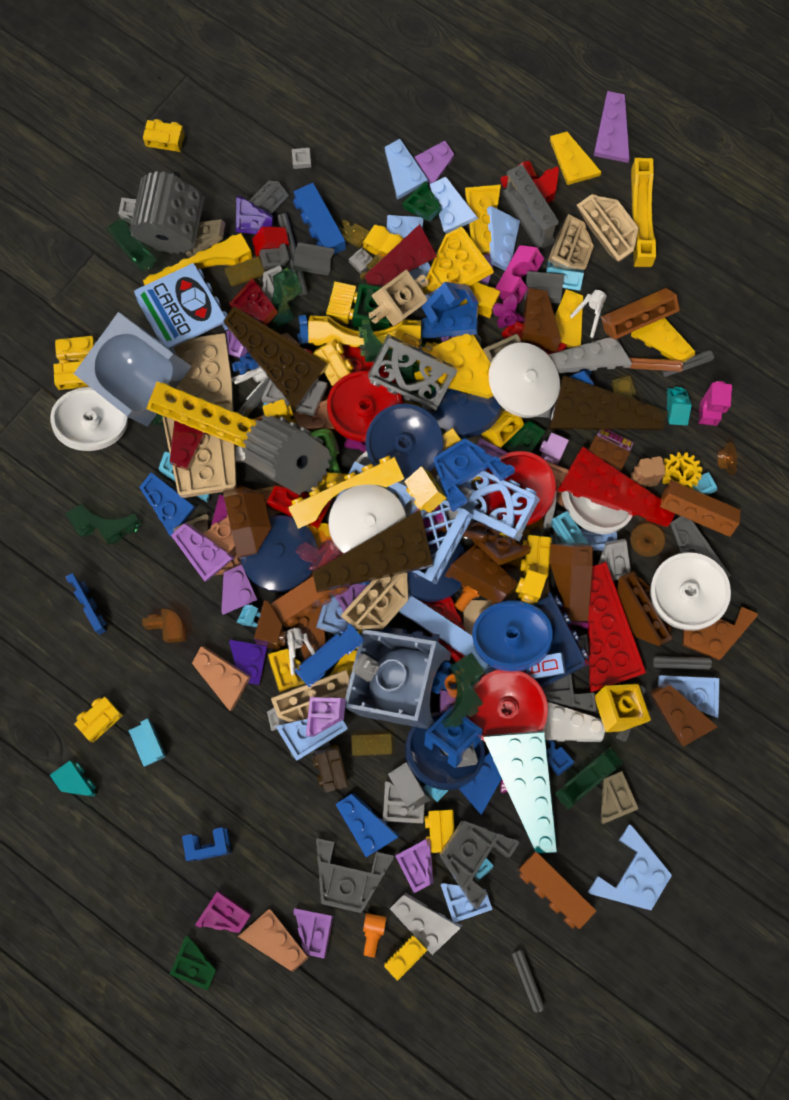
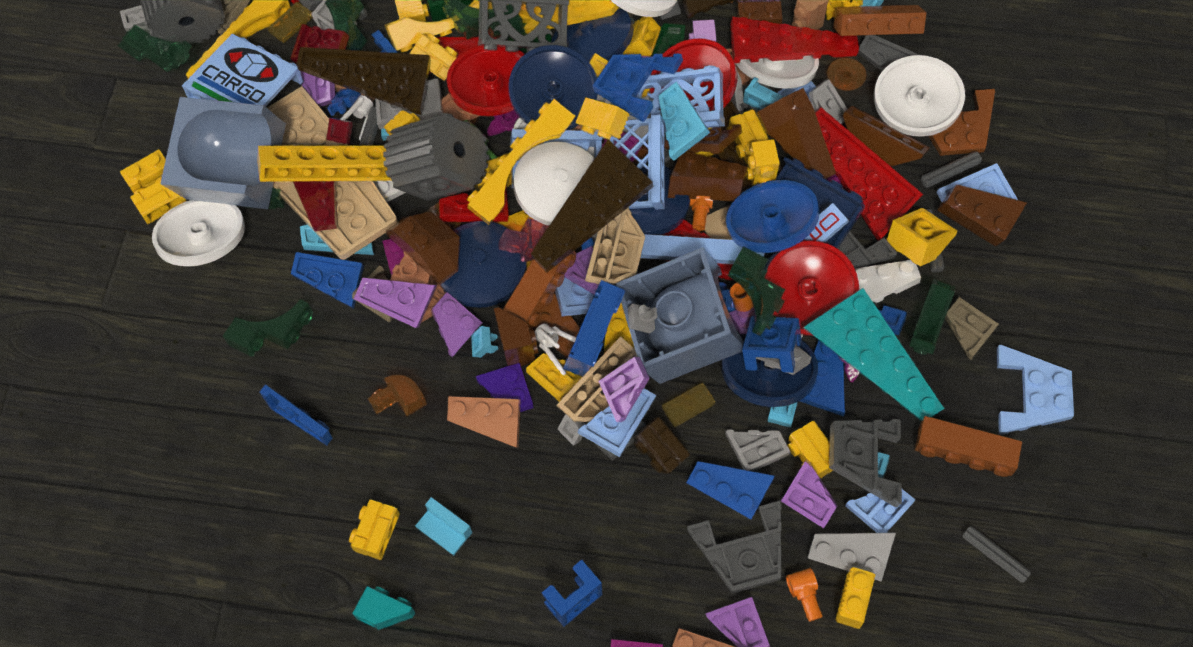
camera: 25 degrees left, 10 degrees down
hinge [388,762,431,810] -> none
none -> dark red tile [326,118,353,144]
none -> medium azure wing [659,82,710,160]

